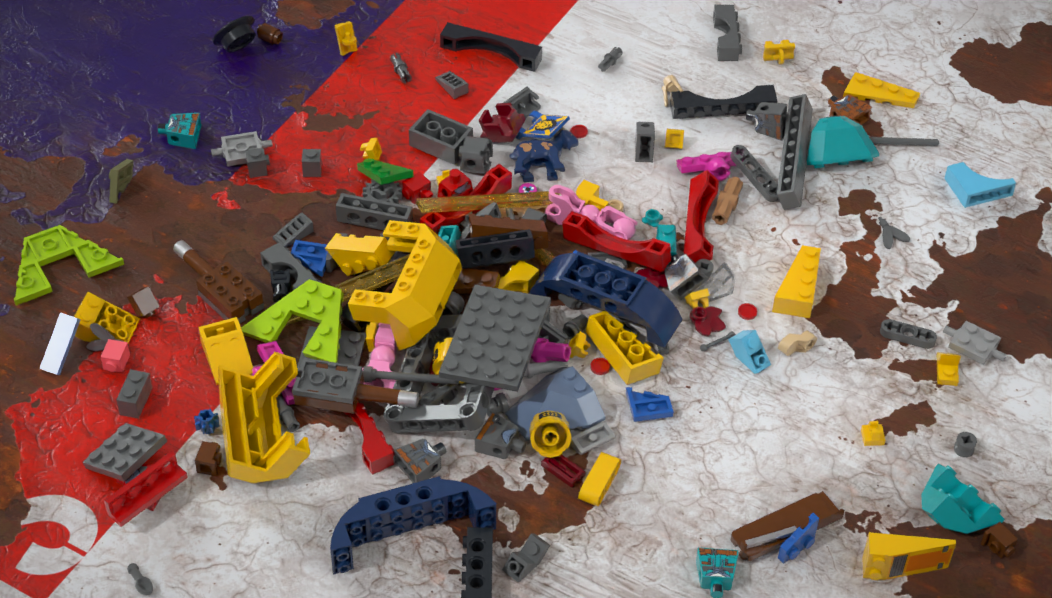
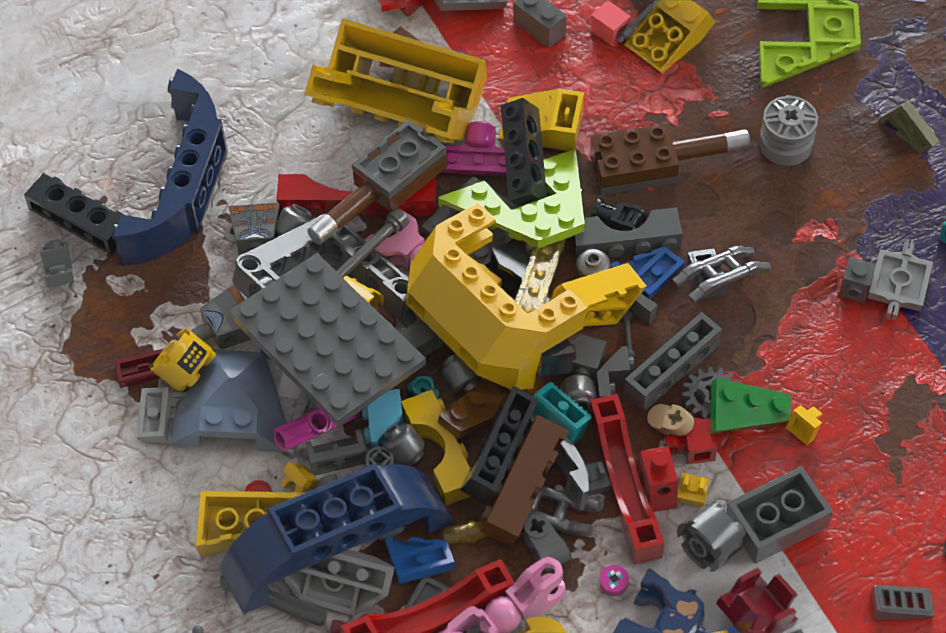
camera: 125 degrees right, 10 degrees up
brick [127,286,160,318] -> none
dark grey brick [302,149,322,177] -> none
clear yellow tile [416,191,560,213] -> none
yellow beam [578,452,621,506] -> none
blue wing [626,387,674,422] -> none
none -> flat silver head [276,204,312,236]
none -> black brick [501,98,547,207]
none -> flat silver head [575,249,611,279]
none -> tan piece [647,404,694,436]
none -> flat silver piece [672,246,771,304]
none -> light grey wheel [759,96,818,166]

